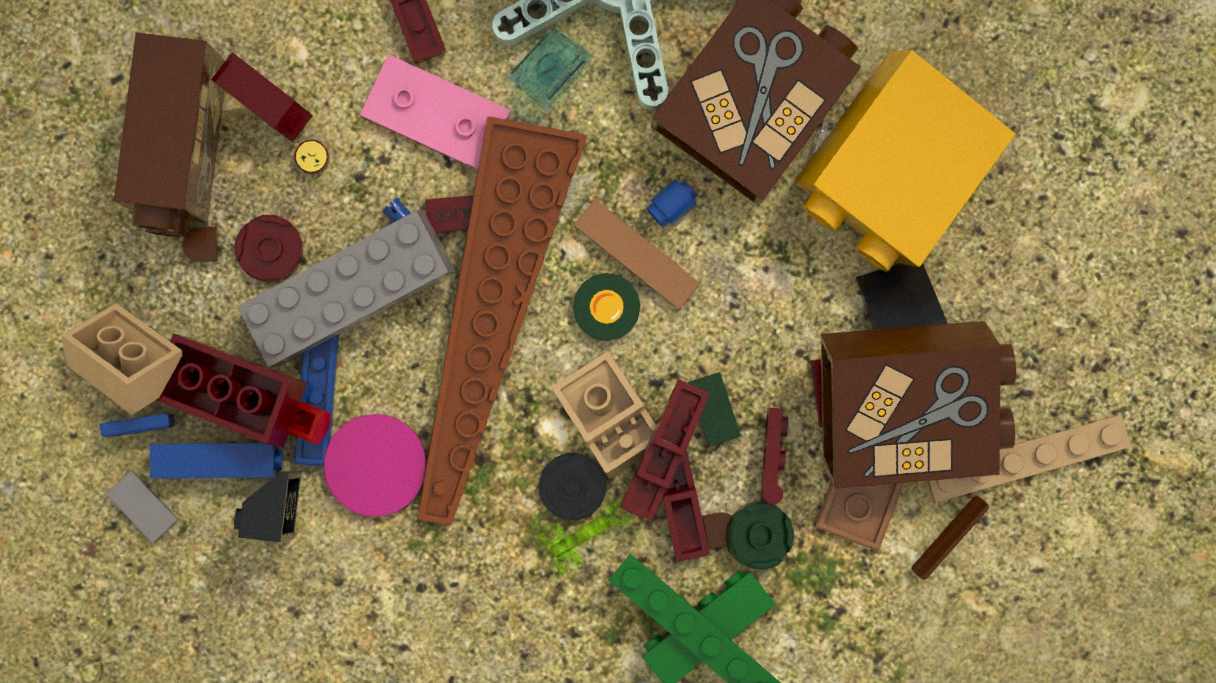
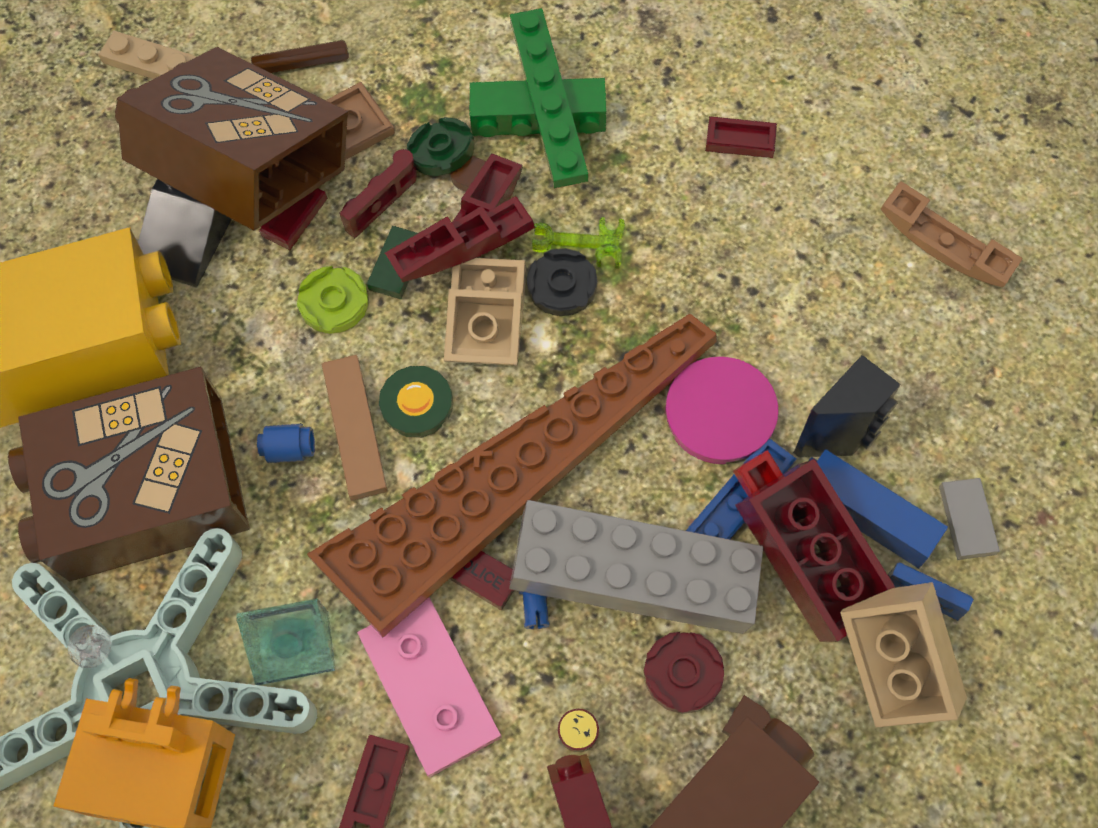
camera: 135 degrees left, 20 degrees down
none -> lime tile [297,266,369,334]

